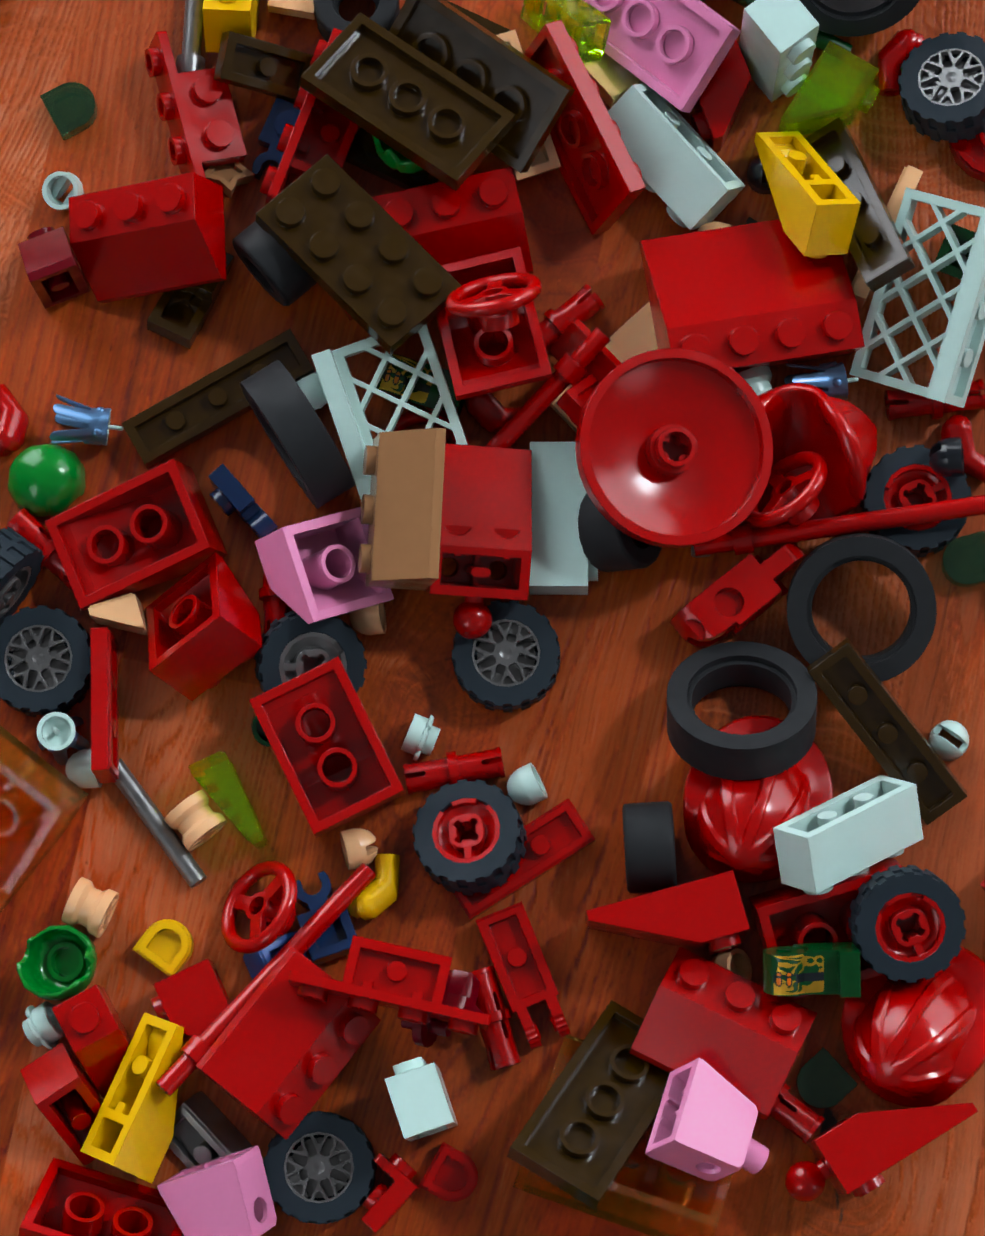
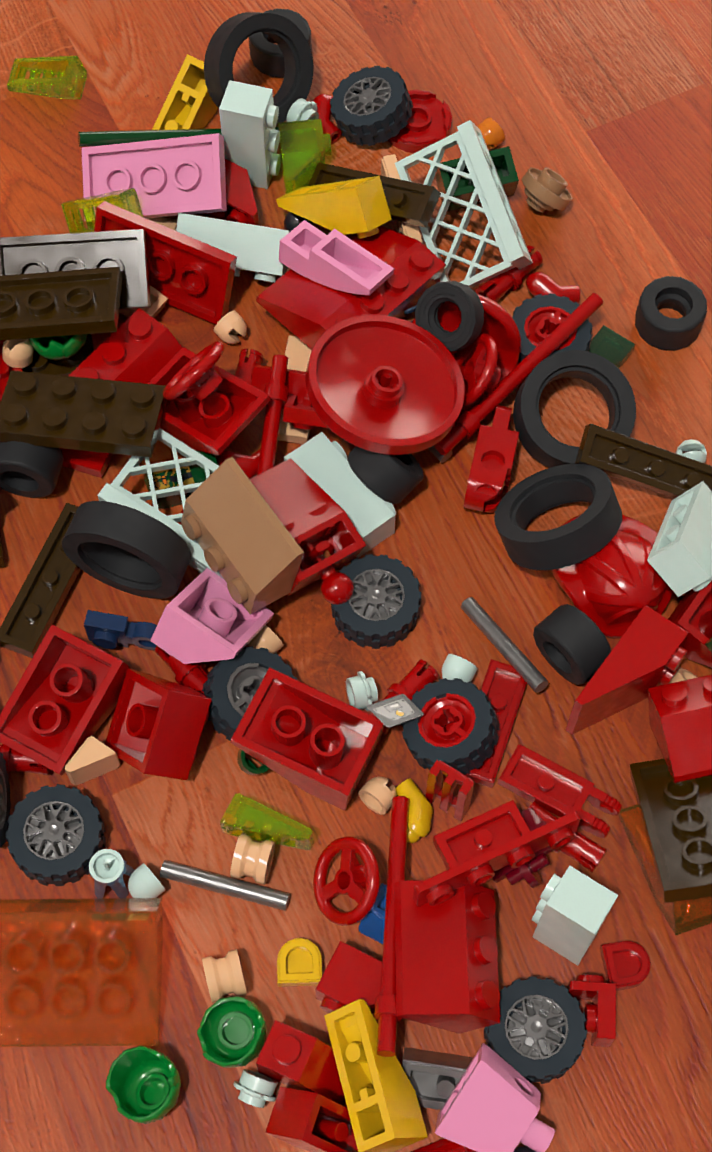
camera: 45 degrees left, 15 degrees down
red tile [90,627,119,783] -> none
dark blue plate [296,871,357,965] -> none
black hinge [929,437,965,477] -> none
none -> light nougat hinge [2,338,34,368]
none -> light nougat hinge [214,310,247,344]
none -> bright pink slope [279,220,394,295]
none -> light aqua plate [286,98,319,134]
none -> sticker [367,694,424,728]
none -> black tyre [415,281,484,352]
none -> red tile [425,760,474,821]
none -> flat silver bar [461,597,548,693]

